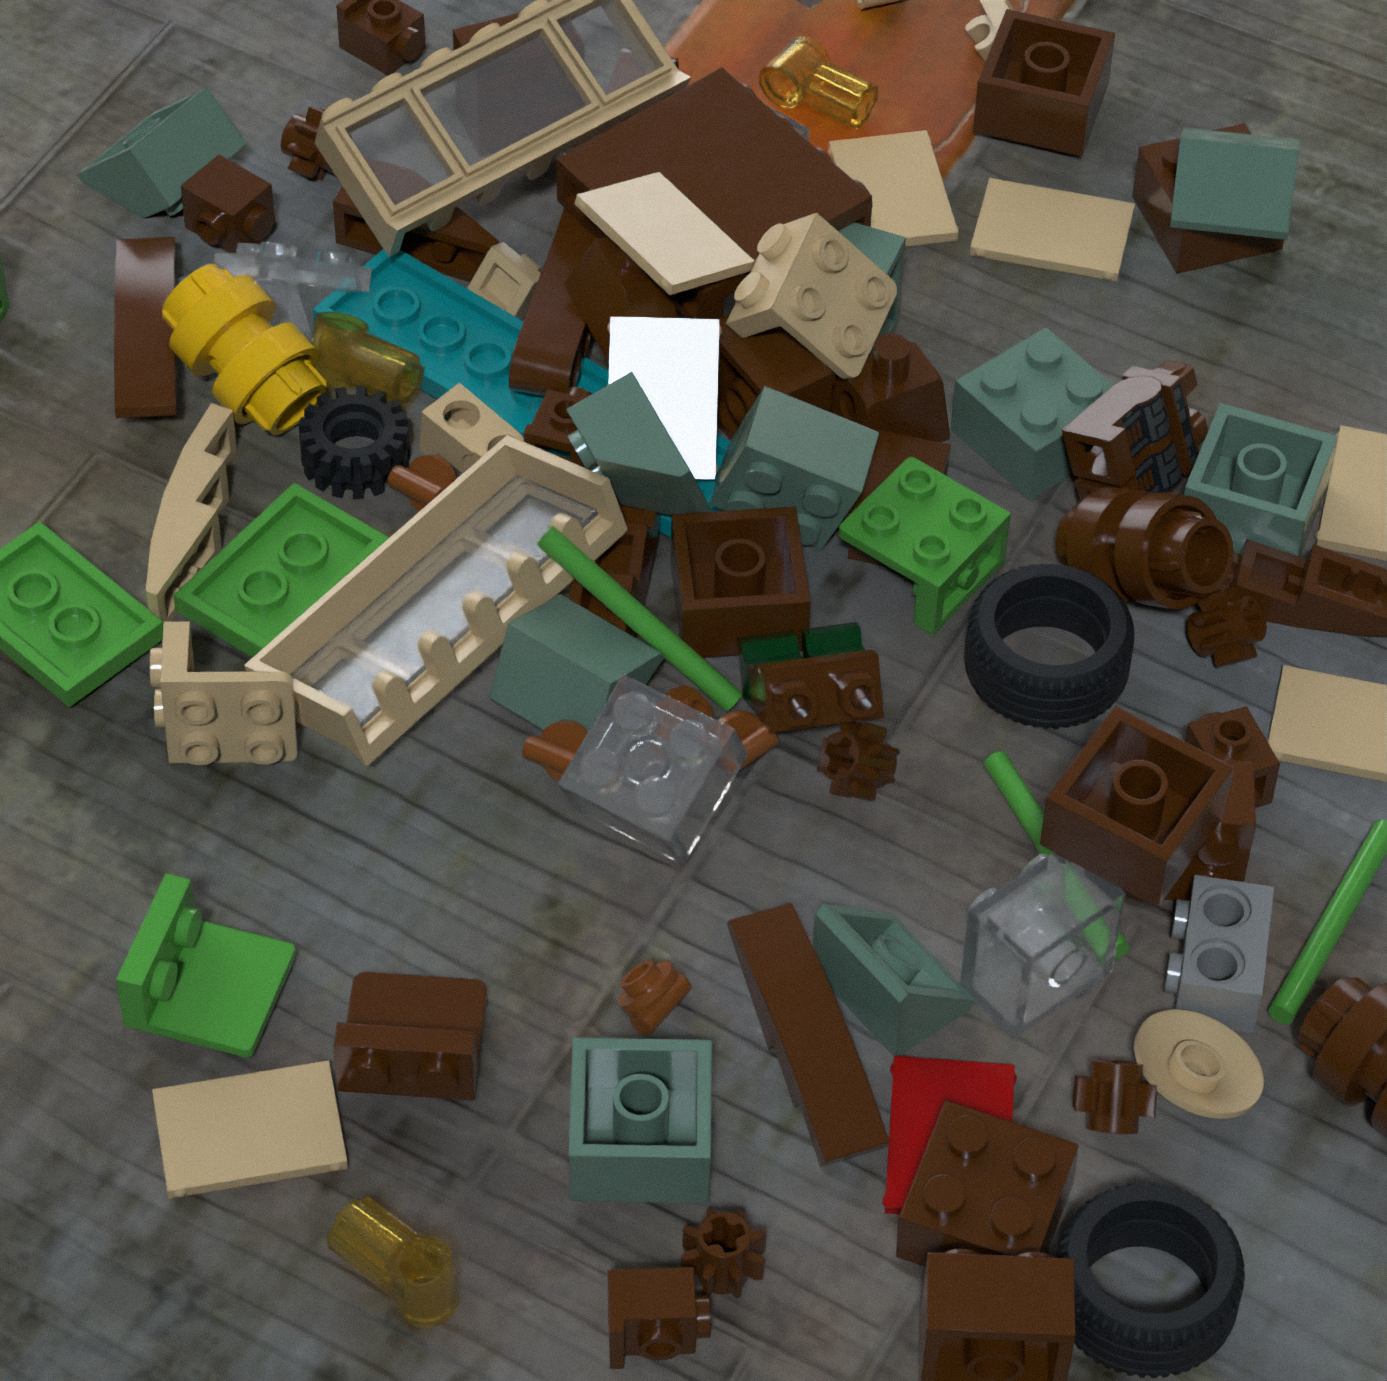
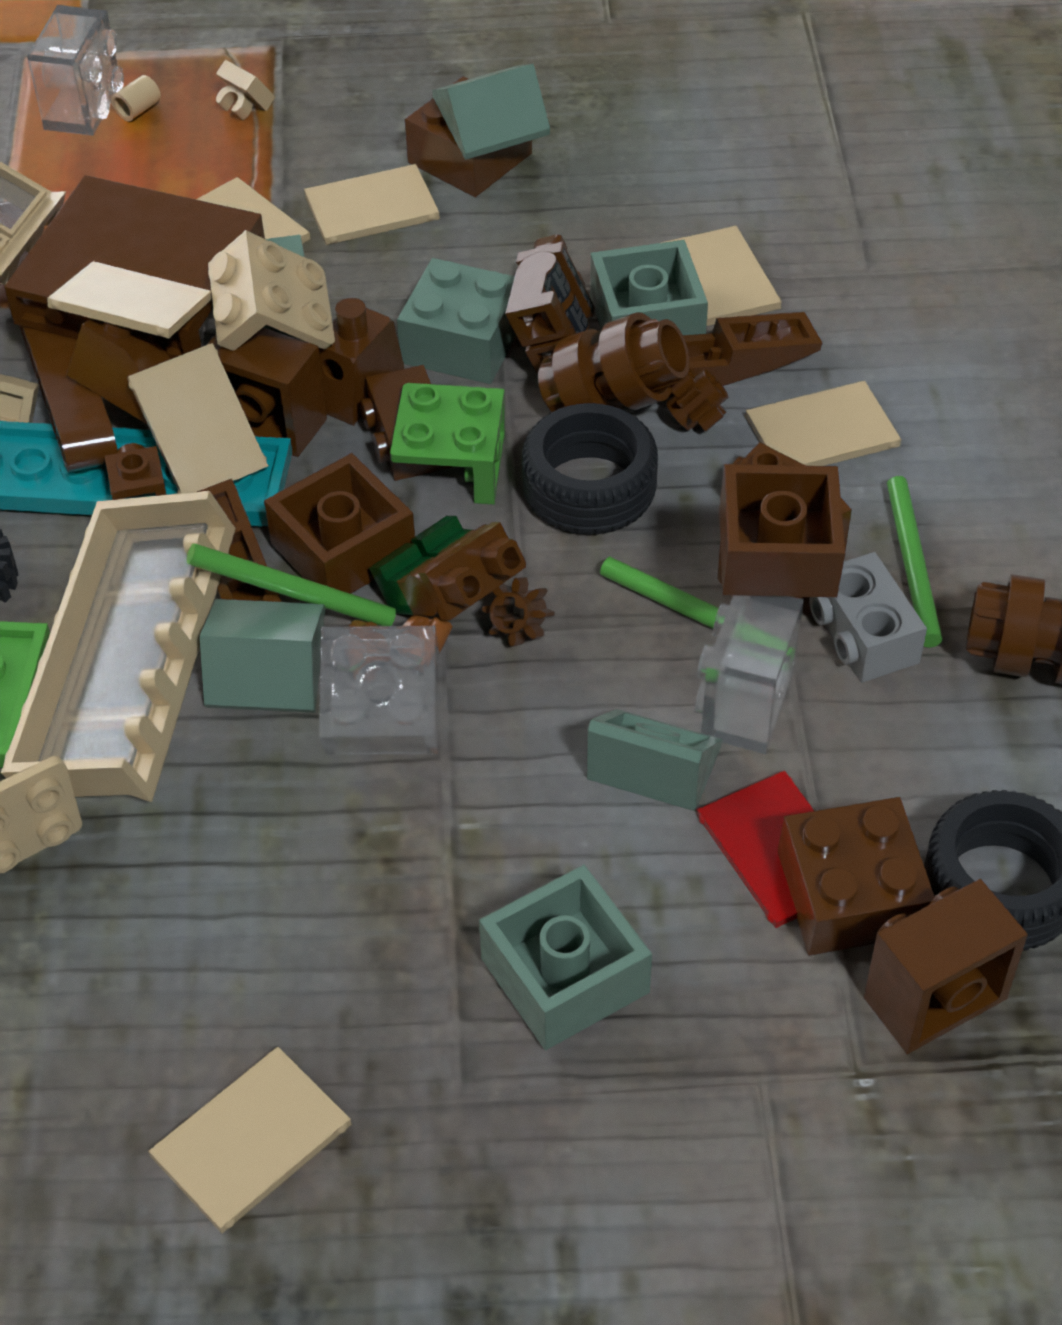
camera: 30 degrees left, 0 degrees up
bright green bracket [116,873,296,1058] -> none
clear yellow piece [326,1196,460,1327] -> none
reddish brown bracket [333,972,487,1101] -> none
dark orange plate [388,454,457,511] -> none
tan leg [419,382,524,474] -> none
dark orange plate [522,719,598,784] -> none
sand green slope [566,371,712,515] -> none
reddish brown brick [608,1267,710,1369] -> none
dark orange plate [617,960,691,1036] -> none
reddish brown gear [681,1208,766,1299] -> none
sand green brick [709,386,879,549] -> none
reddish brown slope [727,903,890,1167] -> none
clear yellow piece [758,35,878,129] -> none
reddish brown brick [973,9,1115,156] -> none
reddish brown gear [1073,1058,1157,1134] -> none
tan dish [1134,1009,1264,1119] -> none

